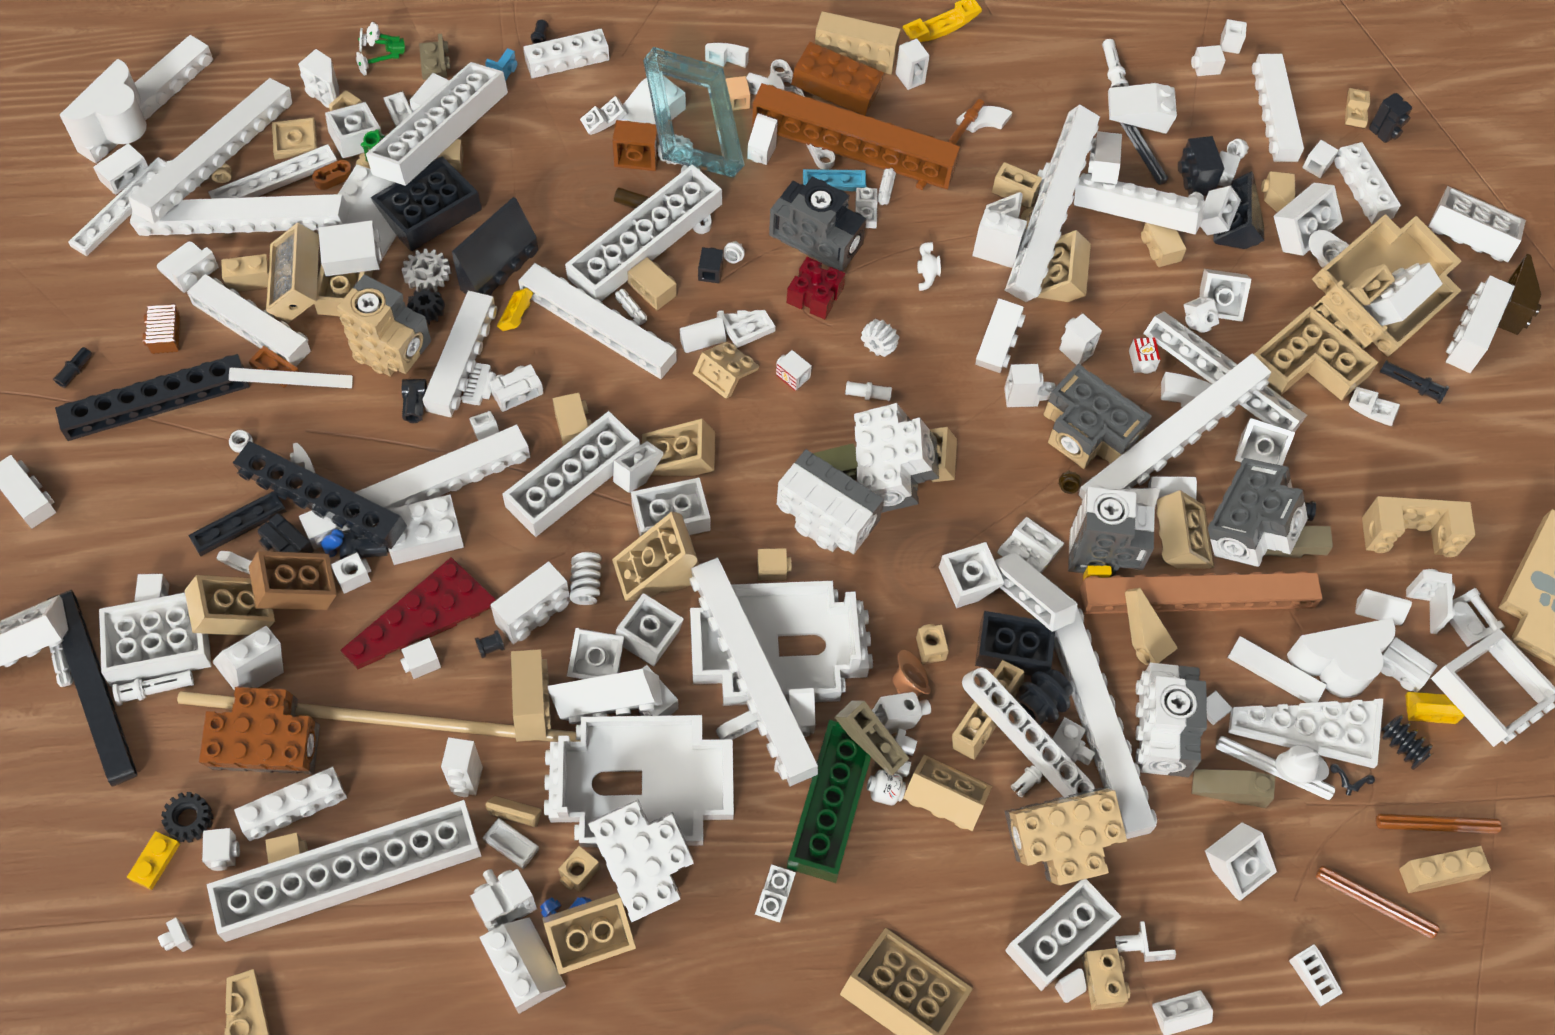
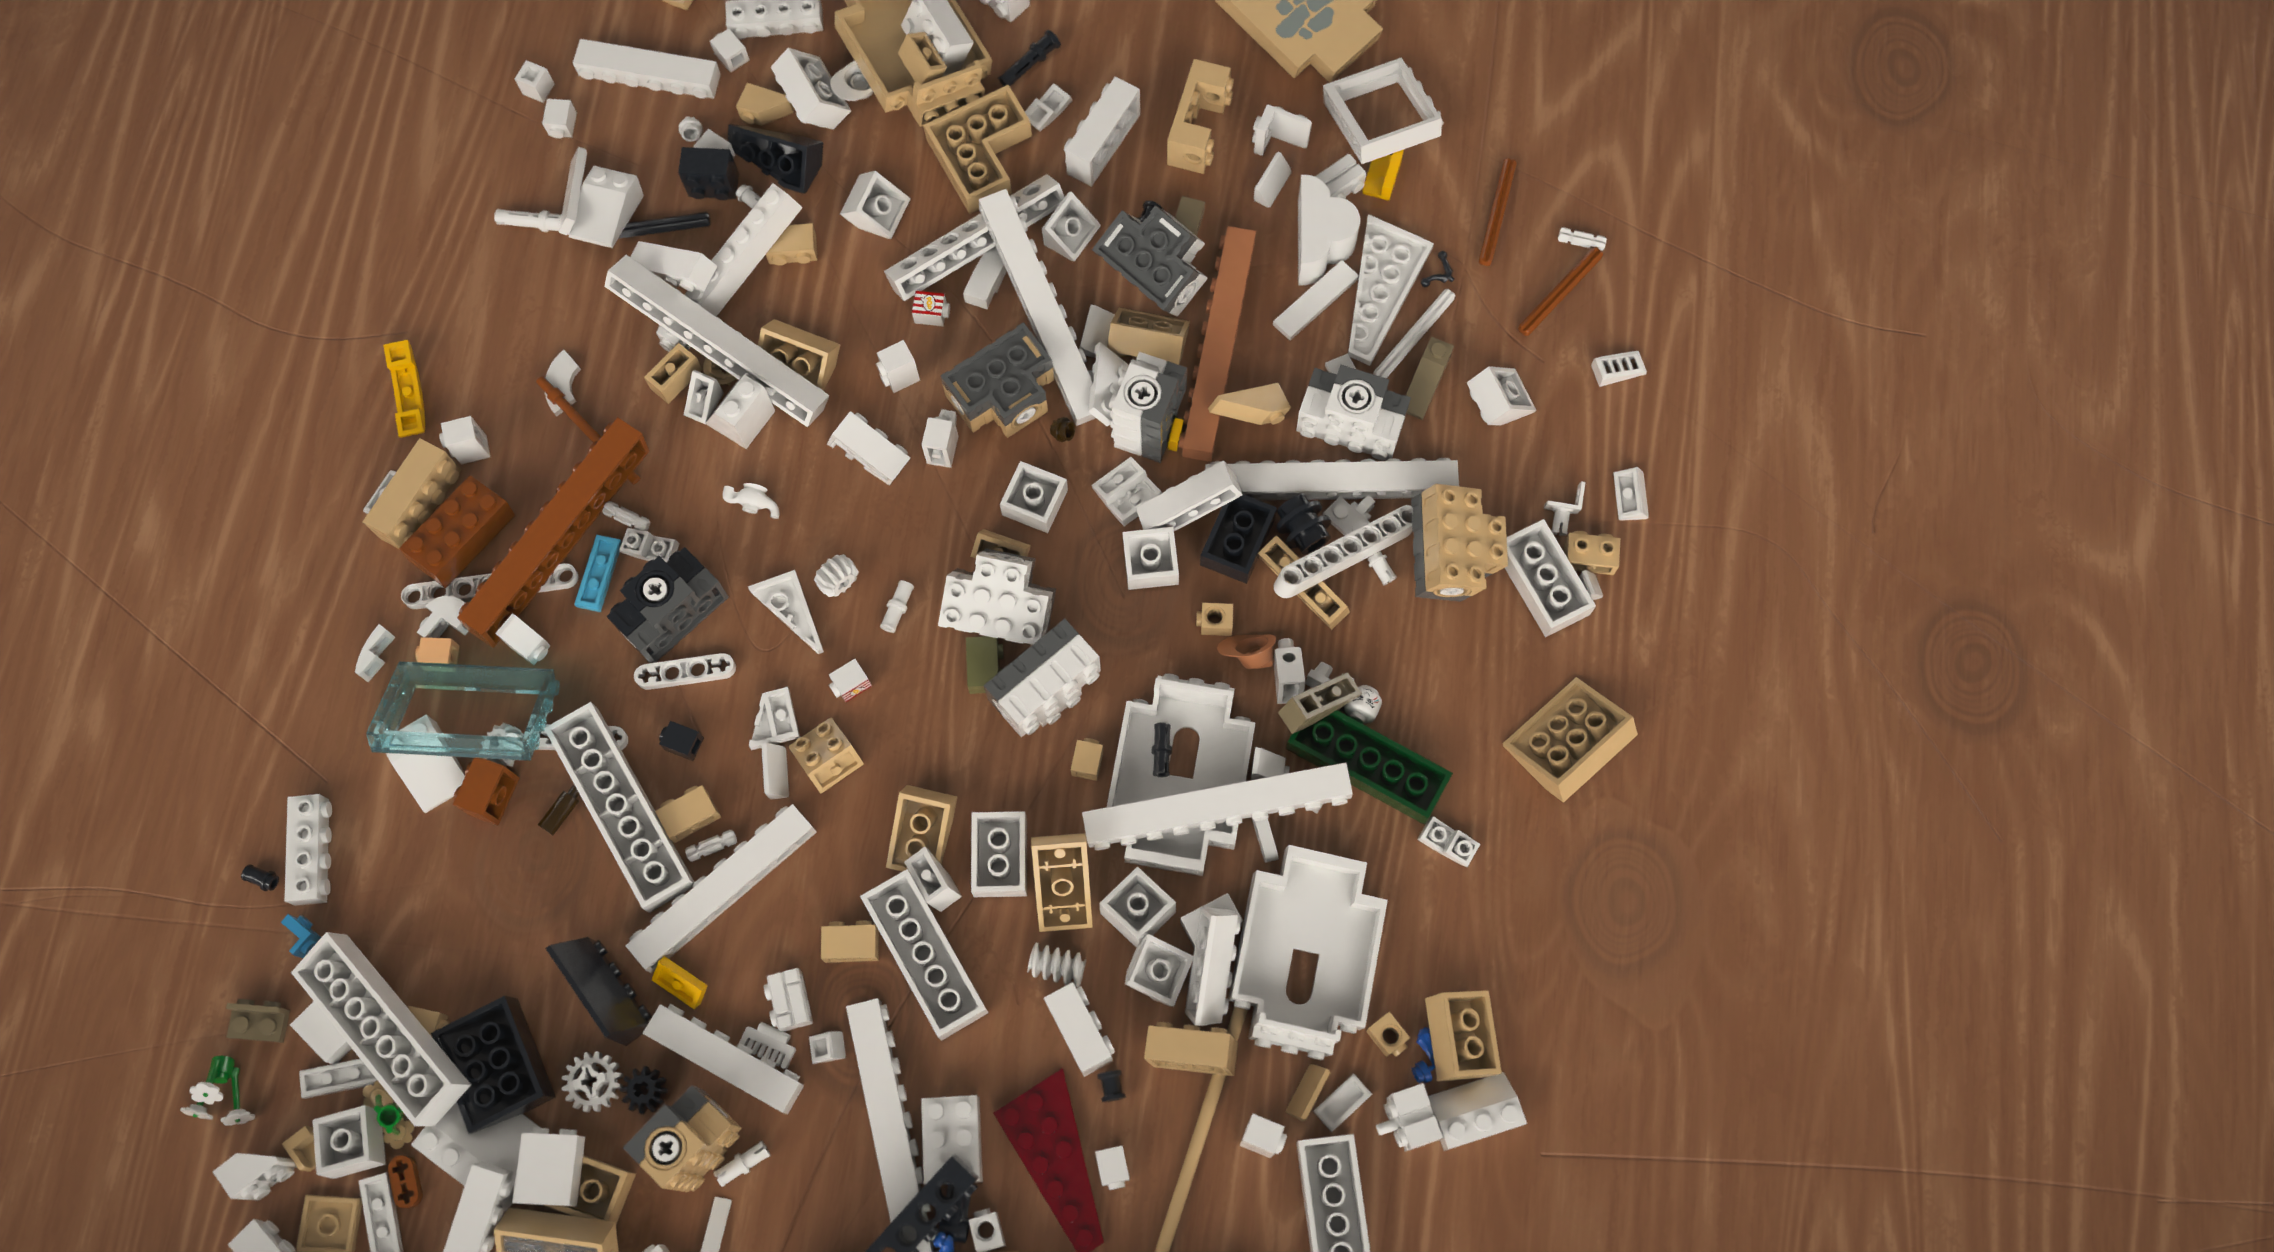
camera: 70 degrees left, 10 degrees up
black piece [401,379,427,423] -> none
white slope [580,96,628,135] -> none
white piece [588,799,694,922] -> none
white plate [724,241,745,263] -> none
dark red brick [786,257,846,320] -> none
tan slope [903,755,992,831] -> none
white brick [1184,297,1219,333] -> none
white brick [1200,186,1241,235] -> none
white piece [1275,745,1329,785] -> none
black piece [1380,714,1433,770] -> none
tan brick [1399,846,1491,893] -> none
white plate [1449,588,1505,647] -> none
none -> white tile [559,147,587,235]
none -> white beam [634,653,736,690]
none -> white pin [713,1141,771,1187]
none -> white wing [748,570,824,654]
none -> white brick [1000,461,1068,533]
none -> white brick [1064,77,1140,187]
none -> black pin [1151,723,1172,778]
none -> white axle [1558,227,1606,251]

